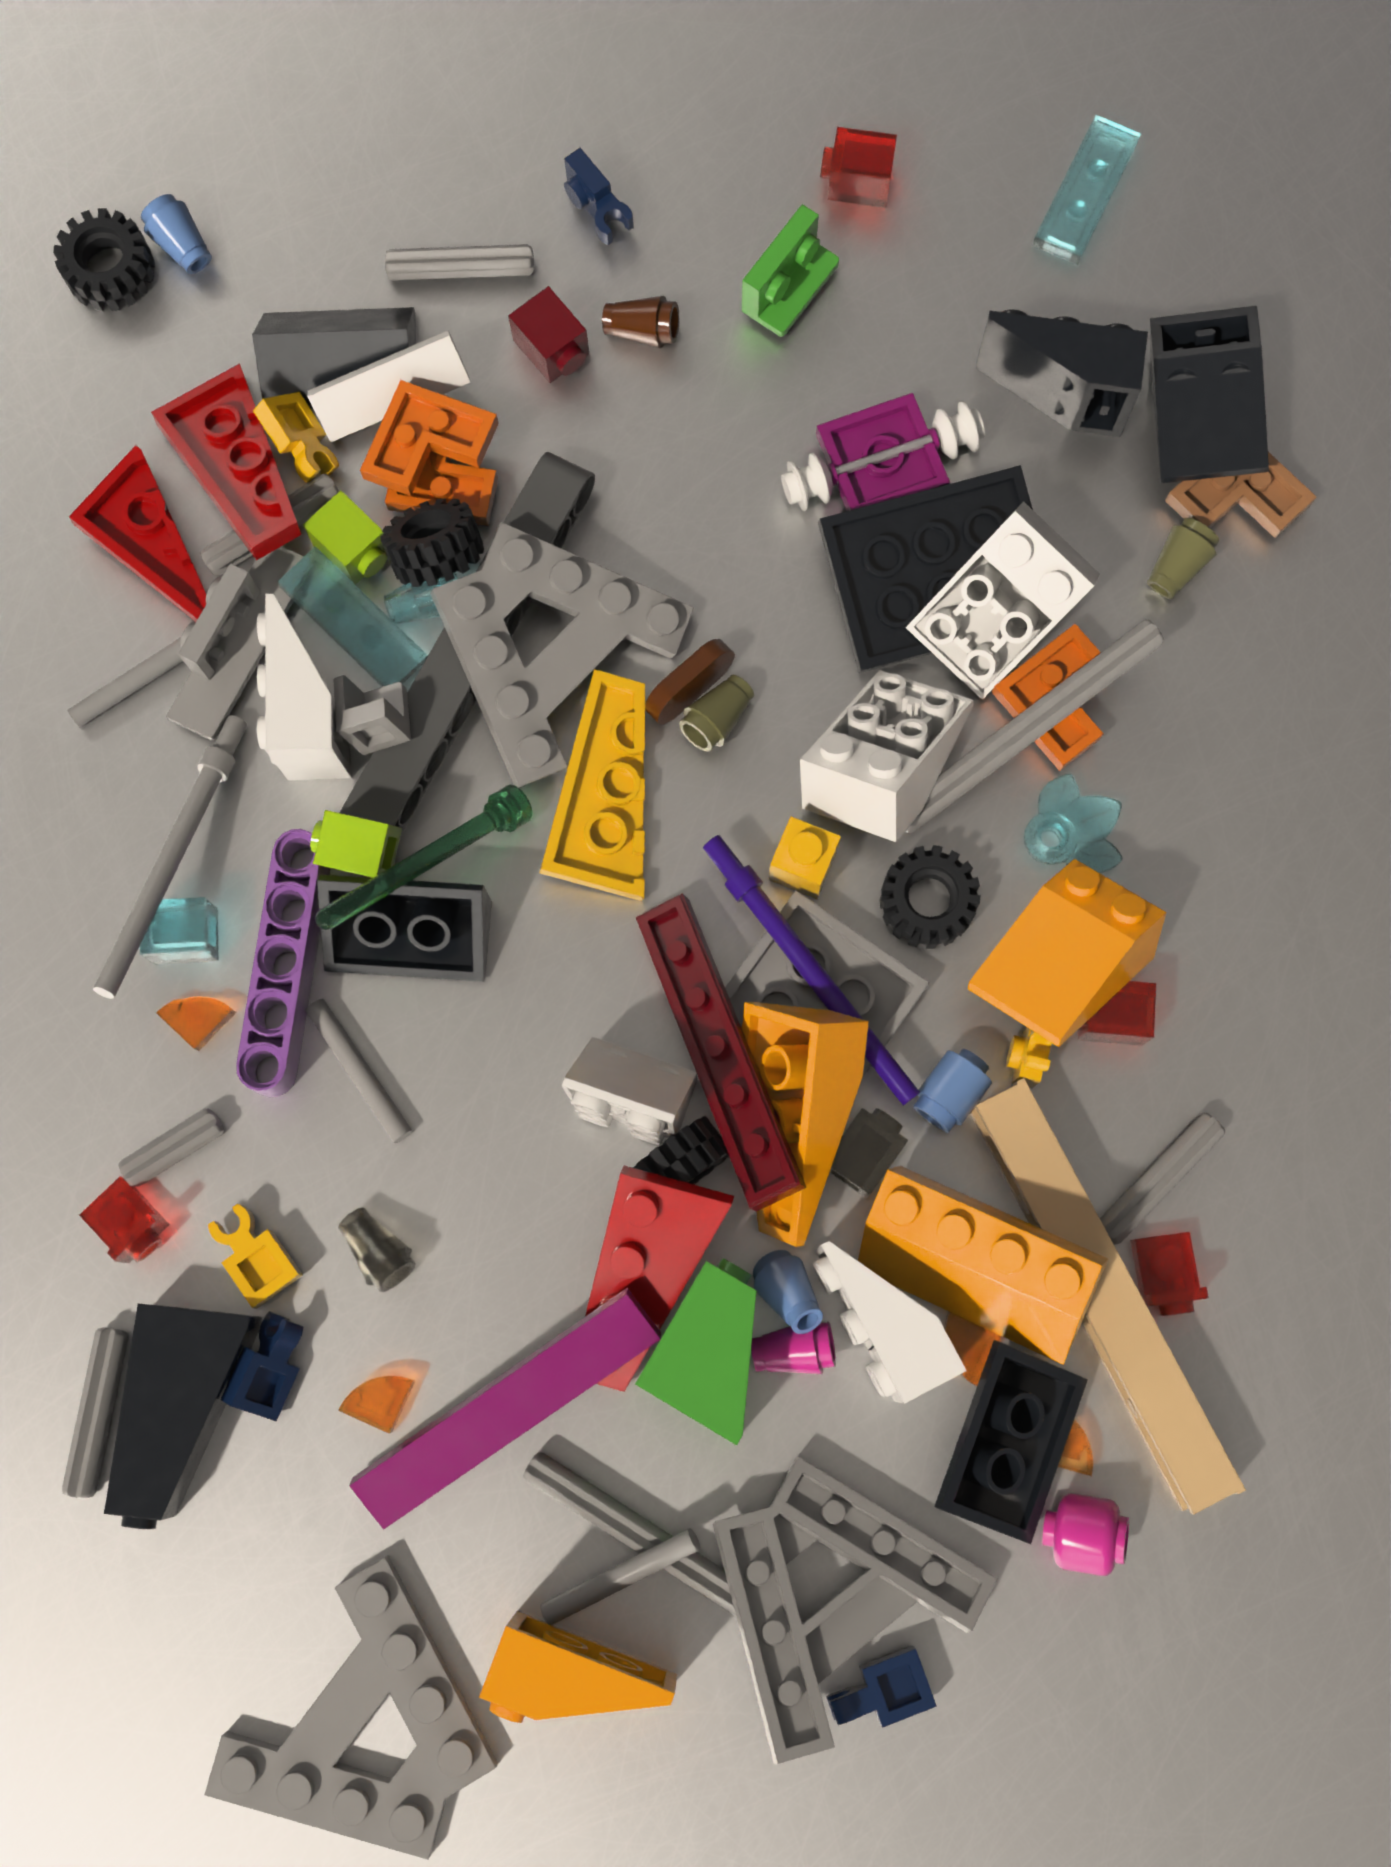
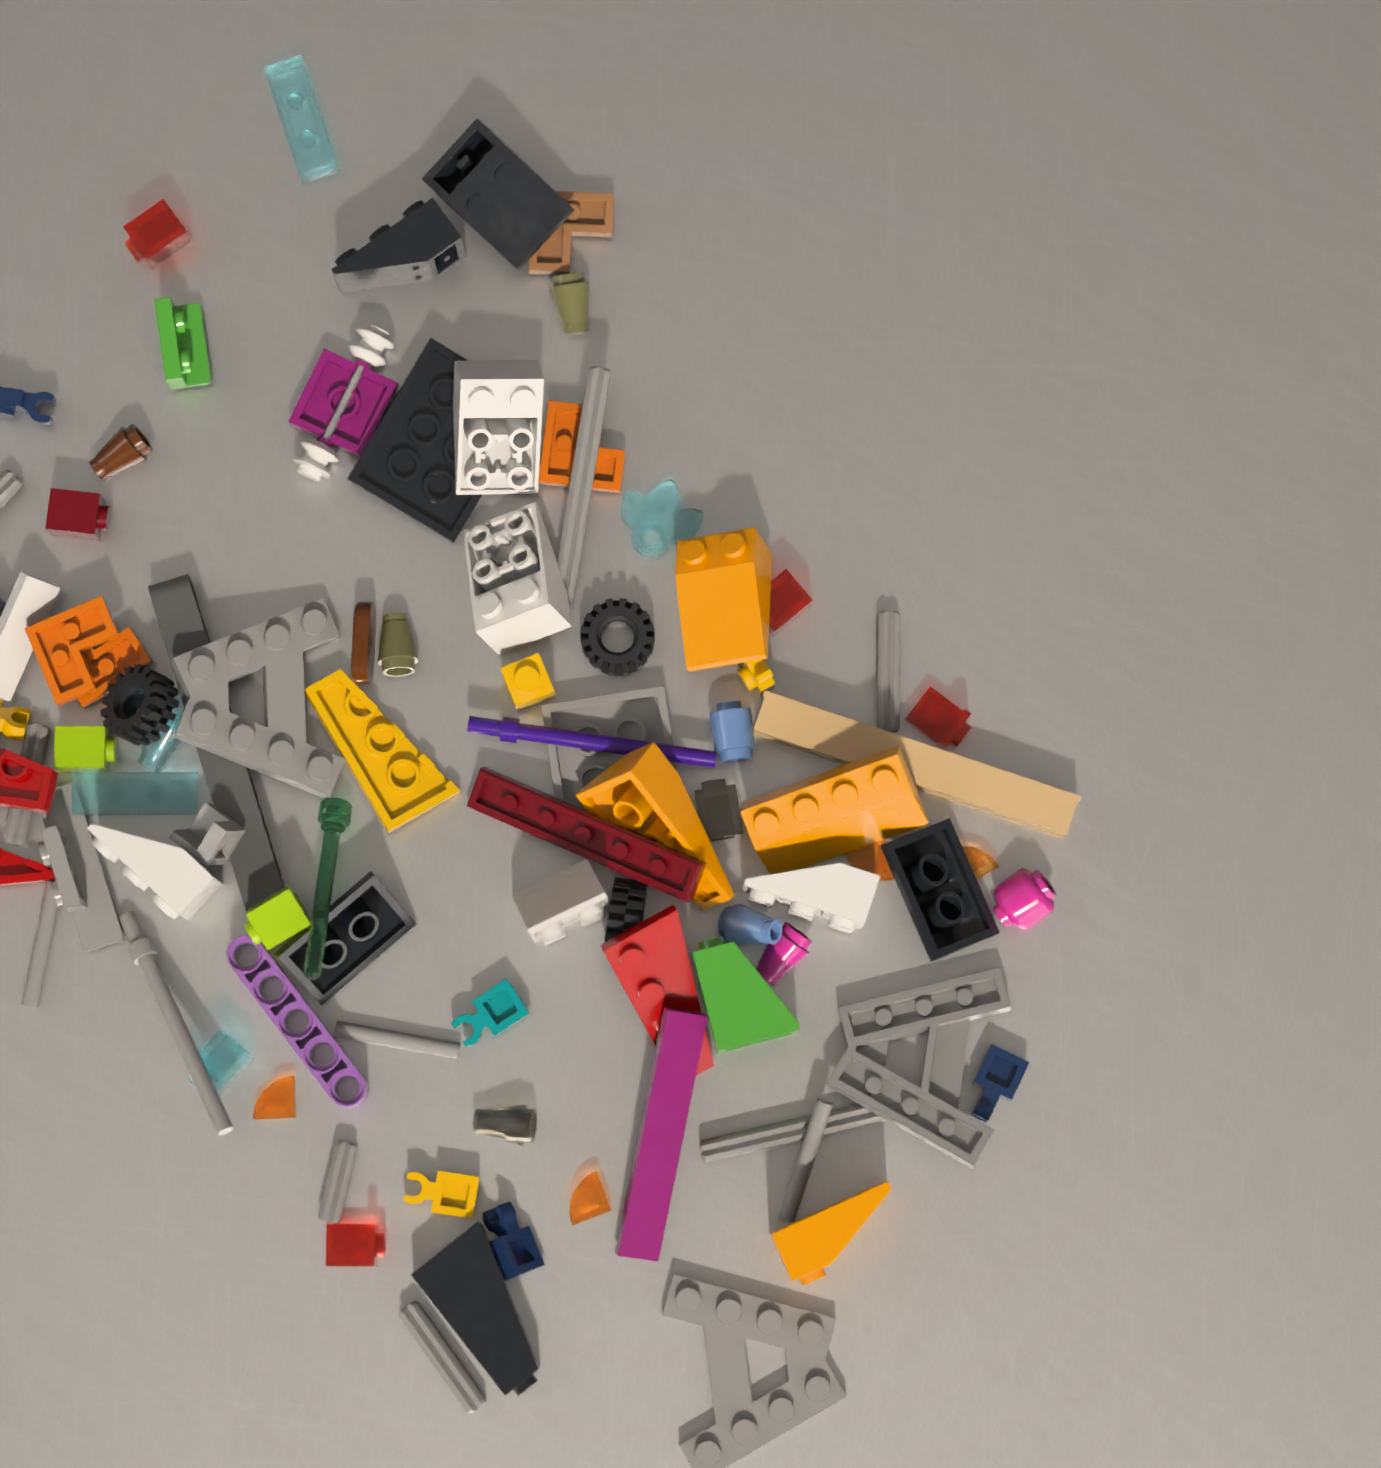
camera: 50 degrees left, 5 degrees up
none -> teal plate [451,978,530,1047]

